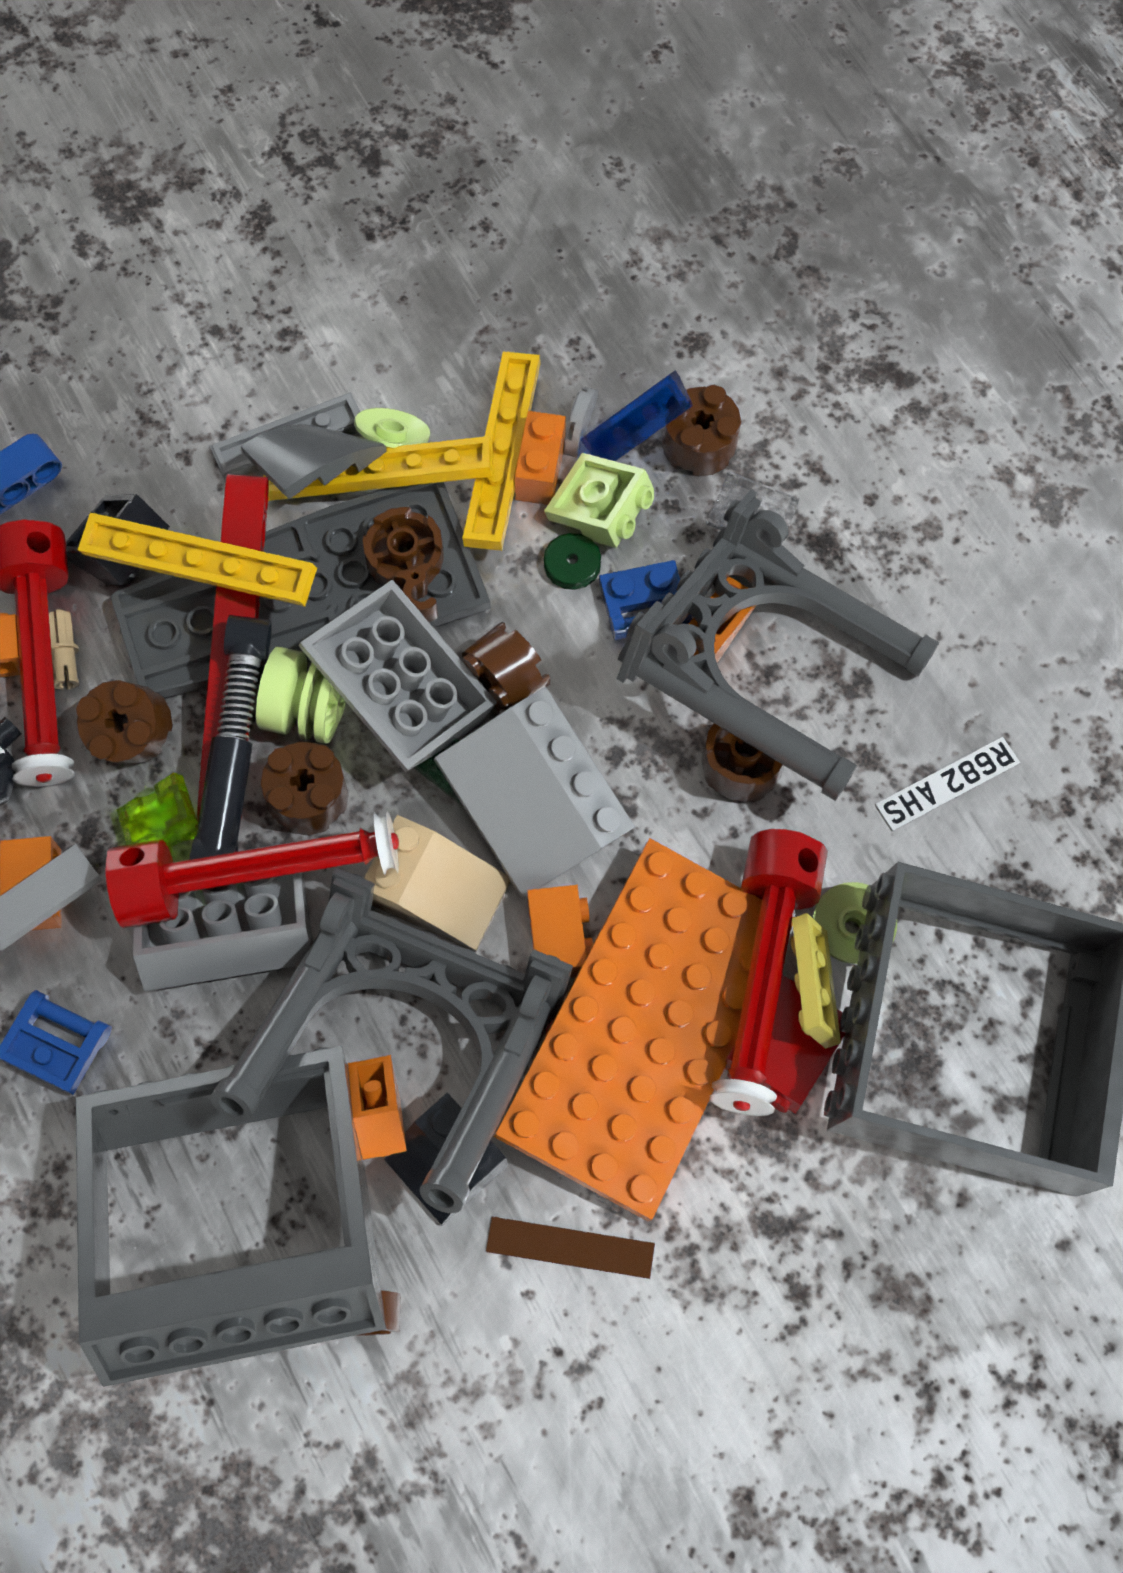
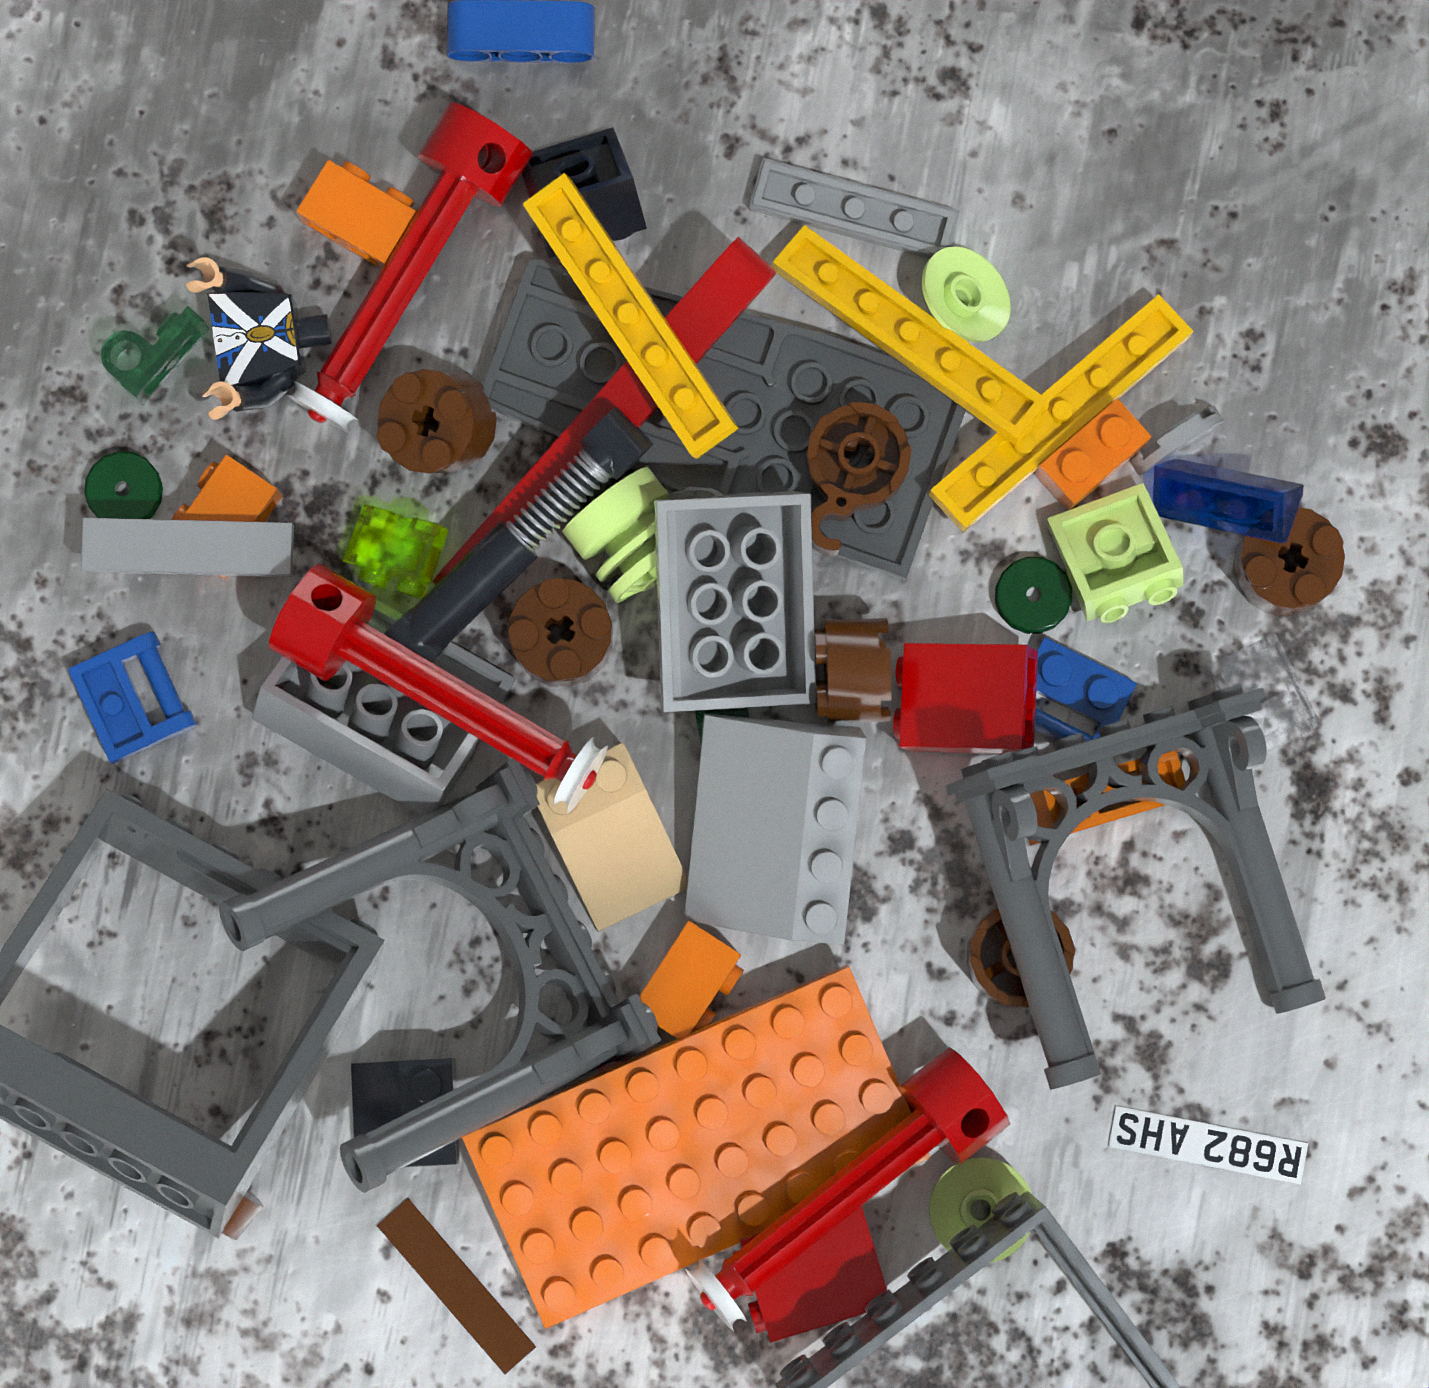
camera: 40 degrees right, 15 degrees up
tan axle [49,609,79,690] -> none
dark grey slope [241,424,387,500] -> none
orange brick [348,1055,407,1160] -> none
light yellow plate [790,913,841,1048] -> none
none -> red brick [893,643,1038,754]

